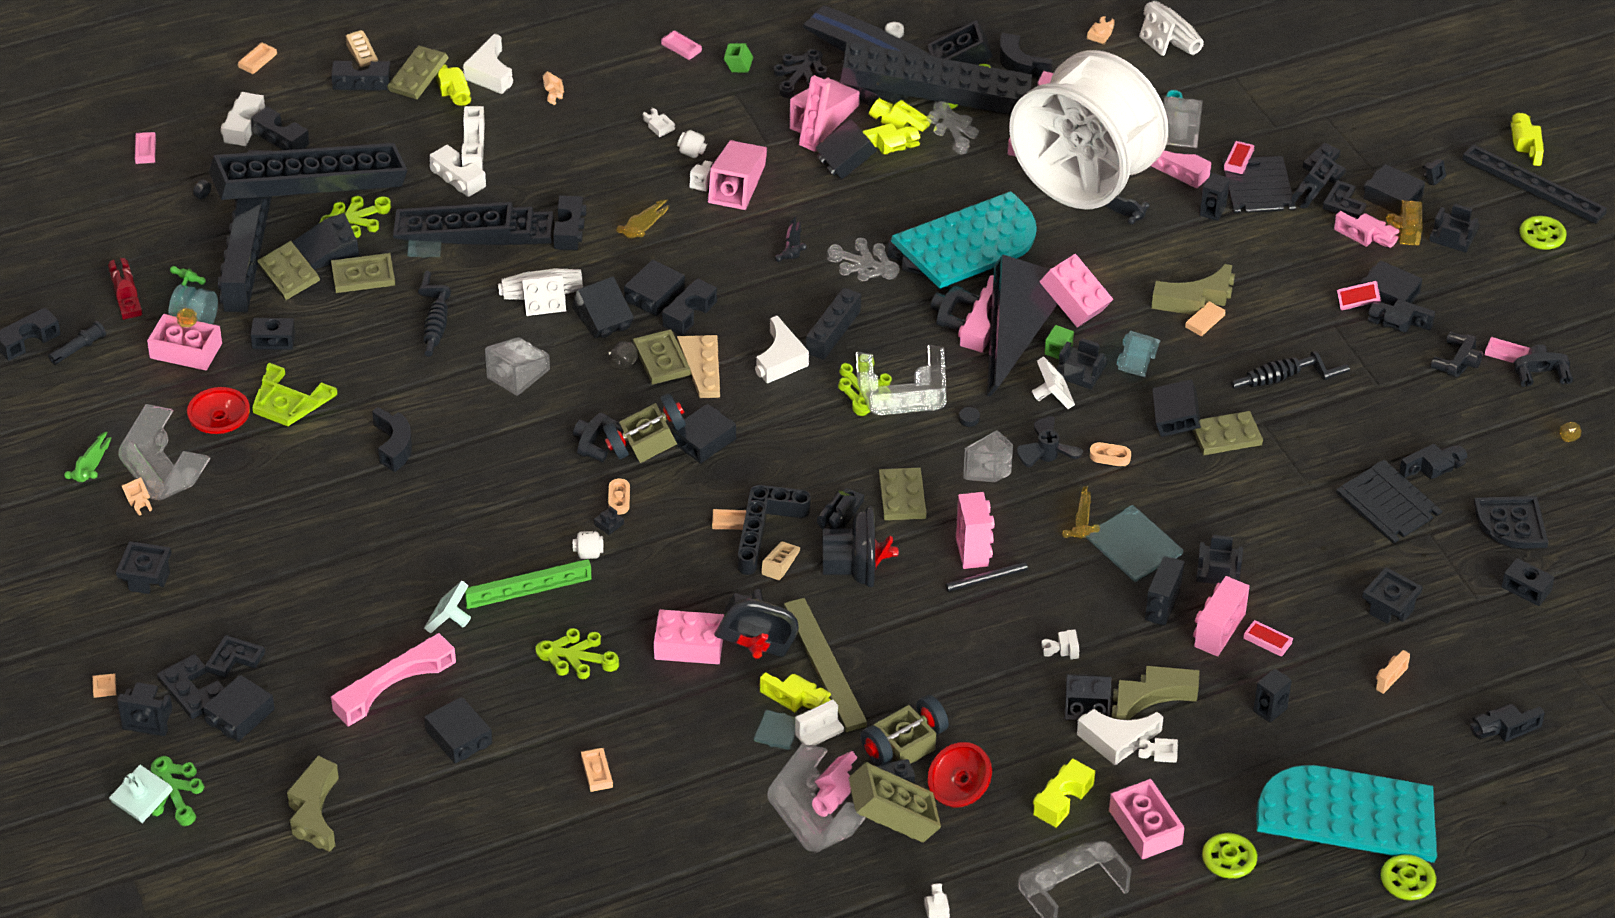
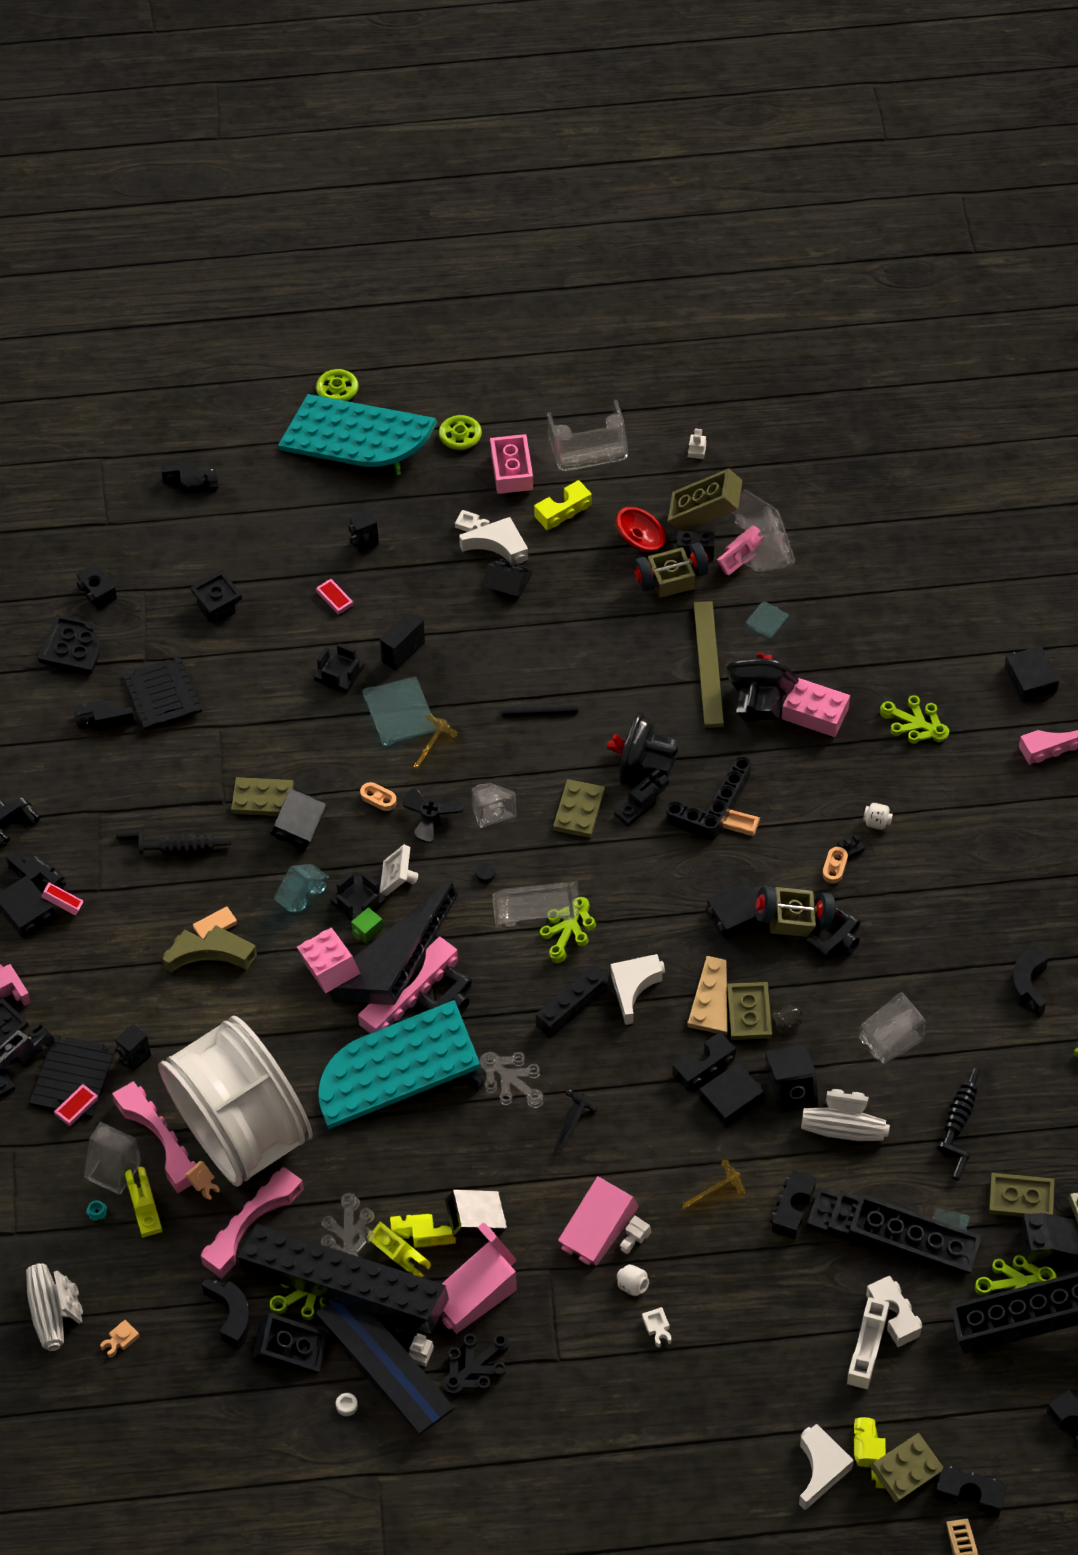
camera: 160 degrees left, 10 degrees up
light aqua tile [424,581,471,633] -> none
bright green plate [464,559,591,609] -> none
light nougat plate [543,71,564,105] -> none
light nougat plate [581,748,613,791] -> none
bright pink tile [662,31,702,60] -> none
bright green brick [724,44,753,72] -> none
neon yellow plate [760,672,831,712] -> none
tan slope [762,541,800,580] -> none
white bracket [795,700,844,748] -> none
bright pink brick [956,492,994,569] -> none
white piece [1042,629,1079,660] -> none
olive arch [1112,666,1199,720] -> none
bright pink brick [1193,576,1249,656] -> none
light nougat plate [1376,650,1410,694] -> none

